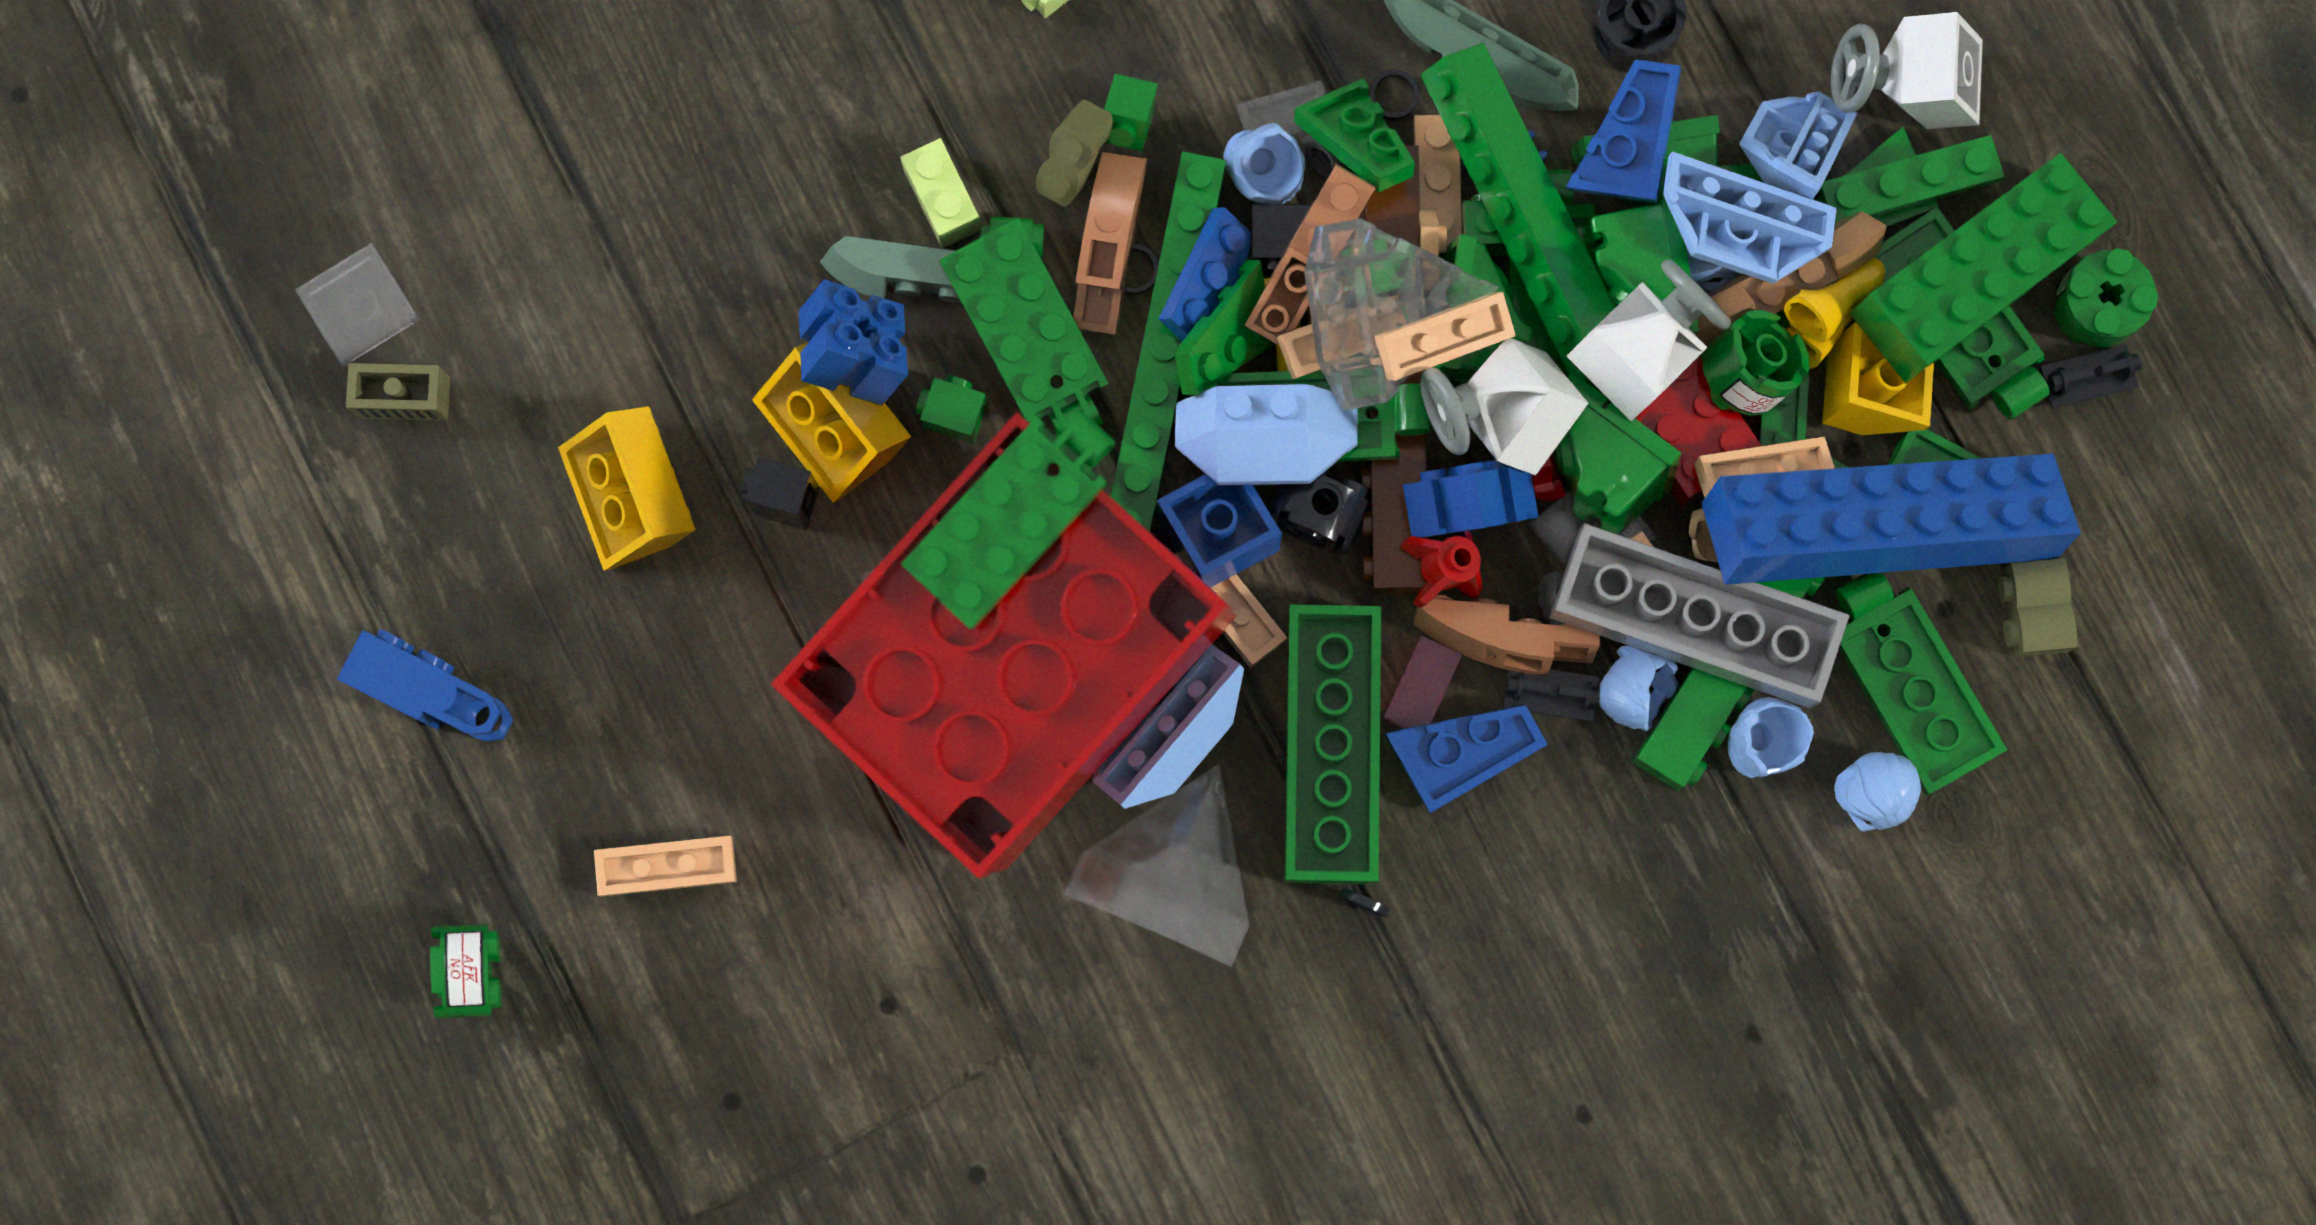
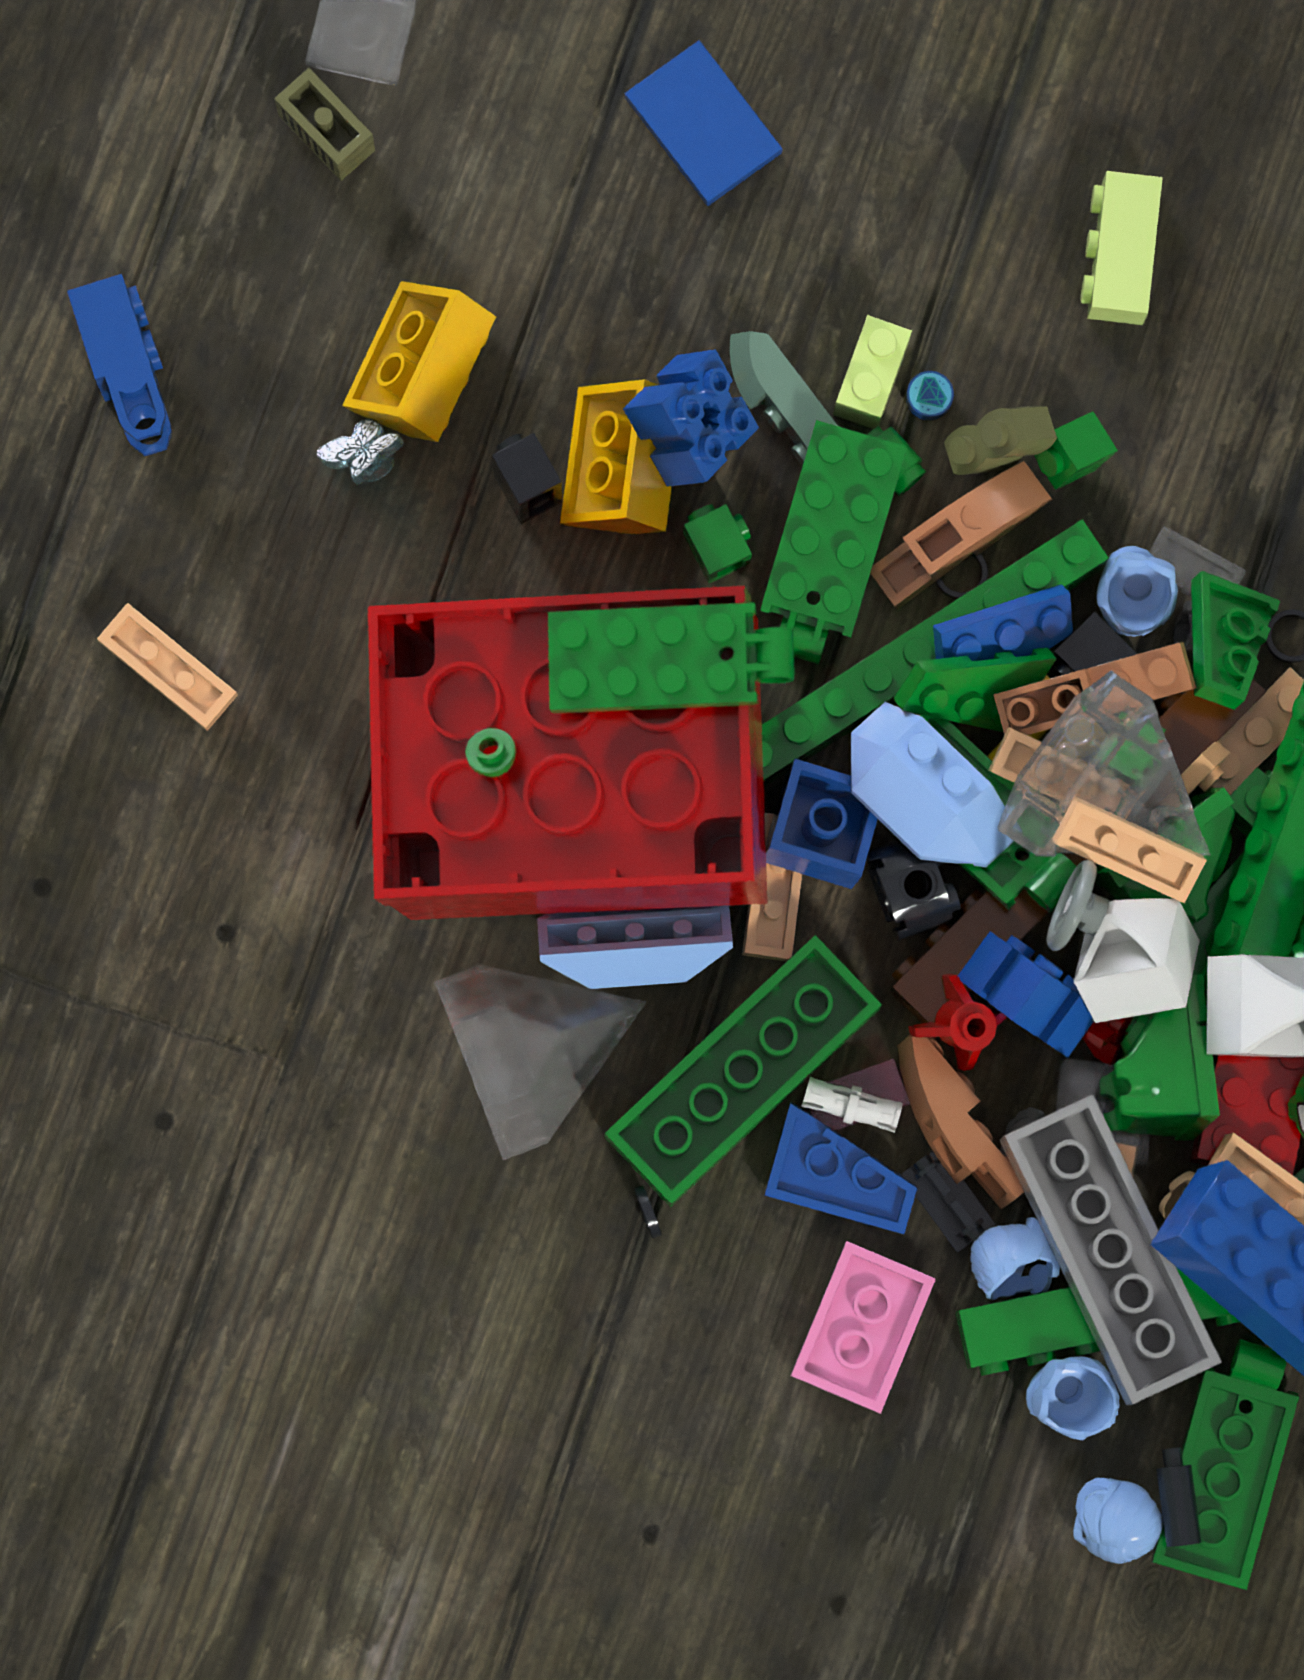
camera: 40 degrees right, 0 degrees up
none -> clear light blue animal [316,418,404,486]
none -> green plate [466,728,516,777]
none -> blue tile [625,40,783,207]
none -> bright pink plate [790,1241,936,1414]
none -> white pin [802,1077,903,1133]
none -> tile [906,371,954,420]
none -> black cylinder [1156,1447,1202,1547]

